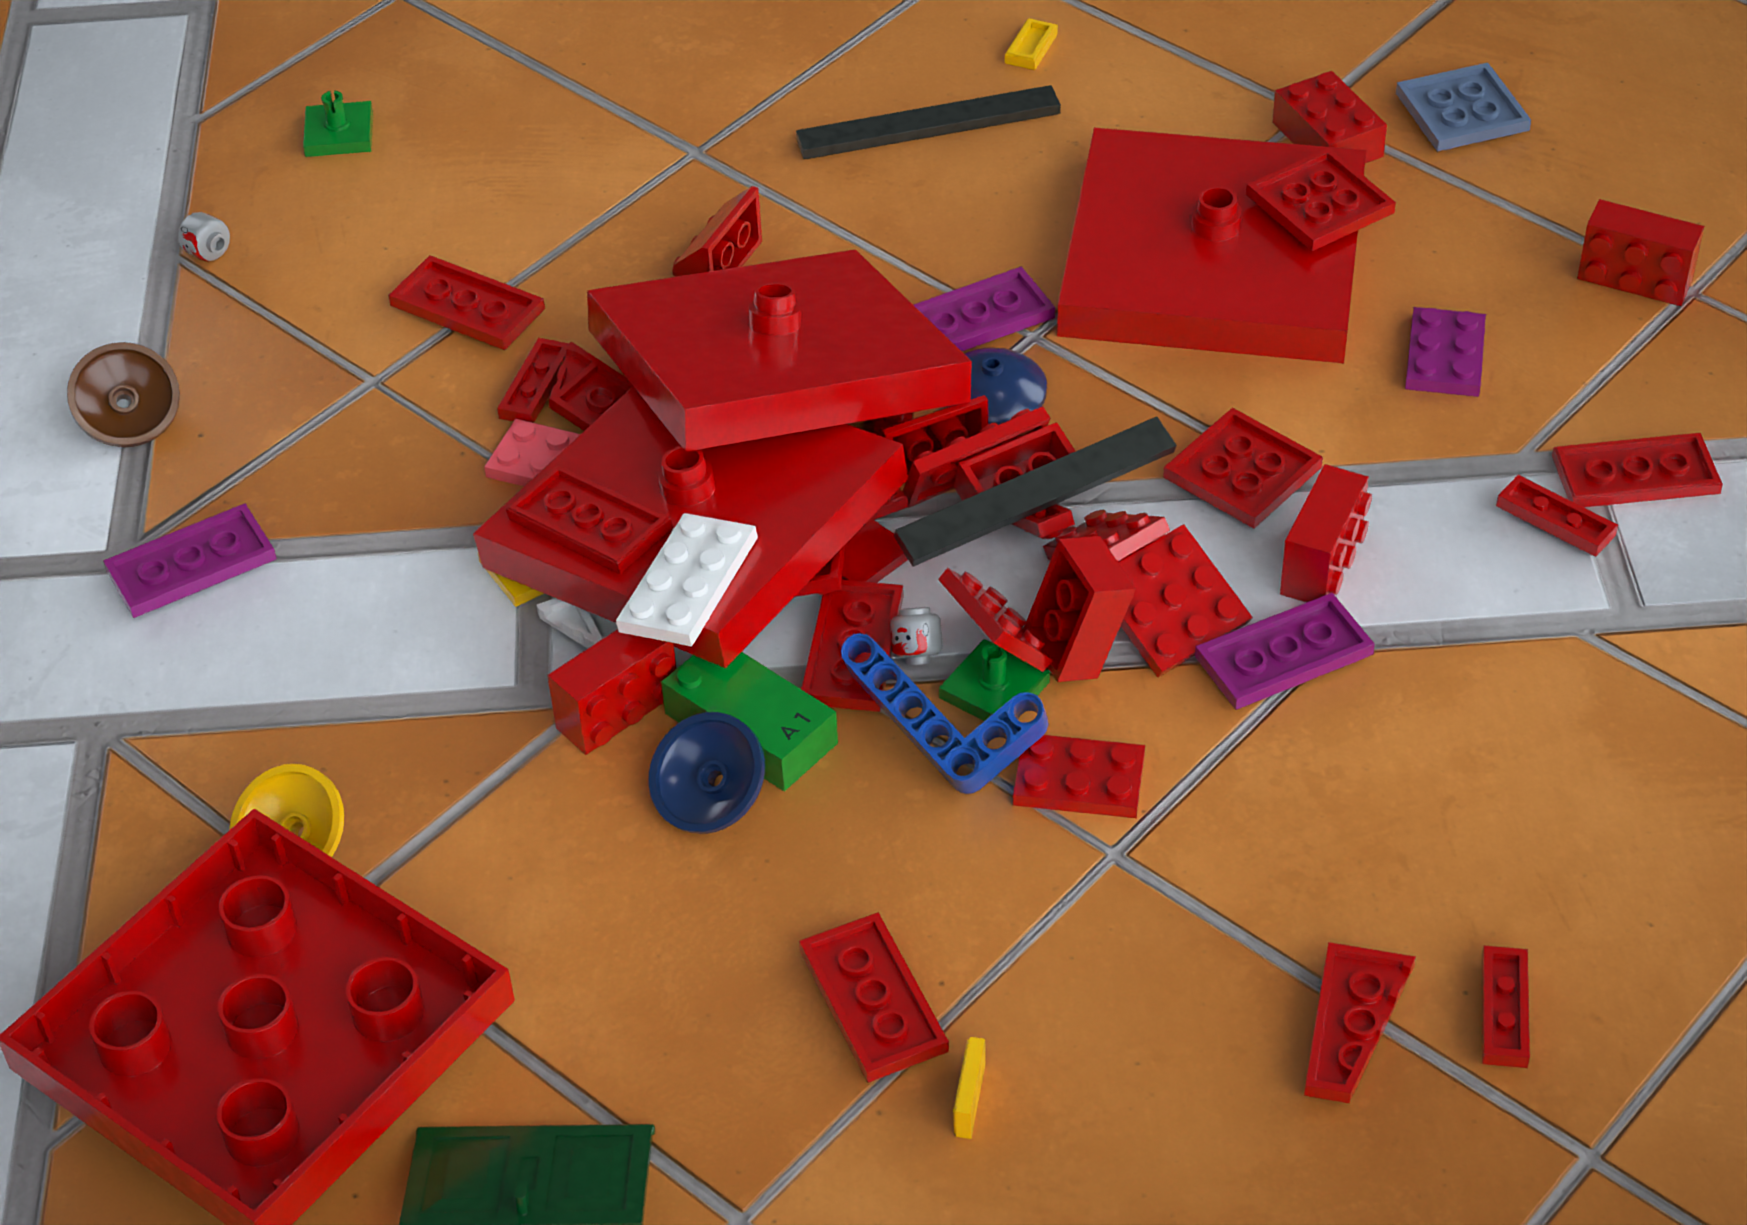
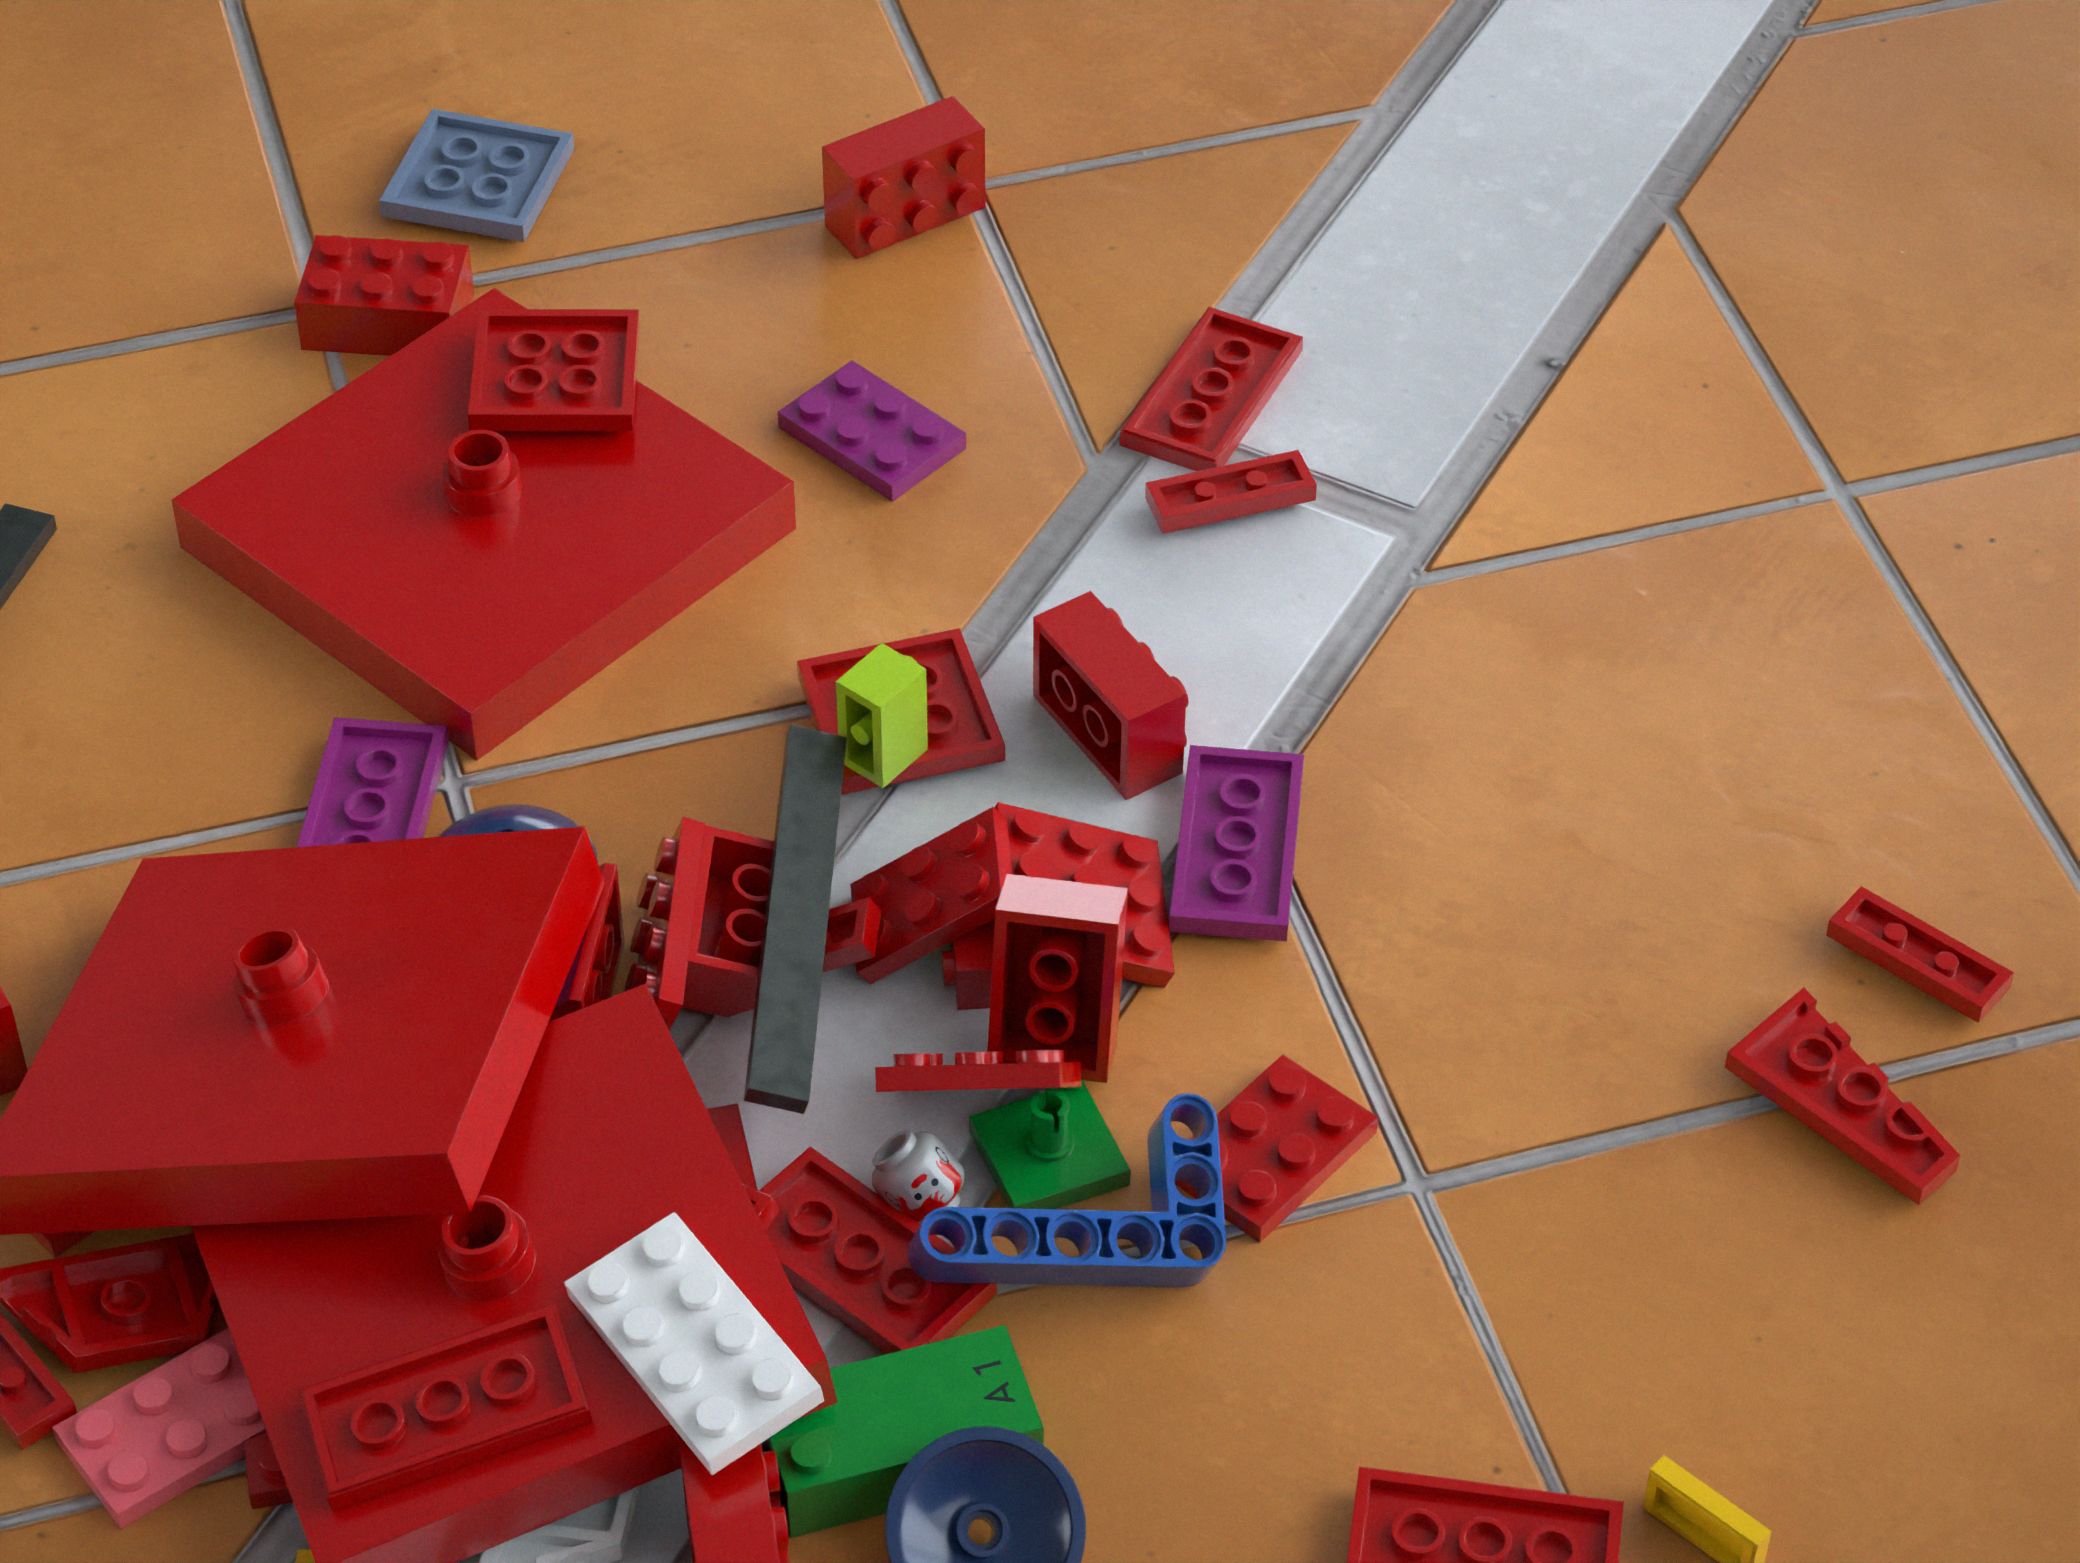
camera: 60 degrees left, 0 degrees up
none -> lime brick [836,643,928,788]

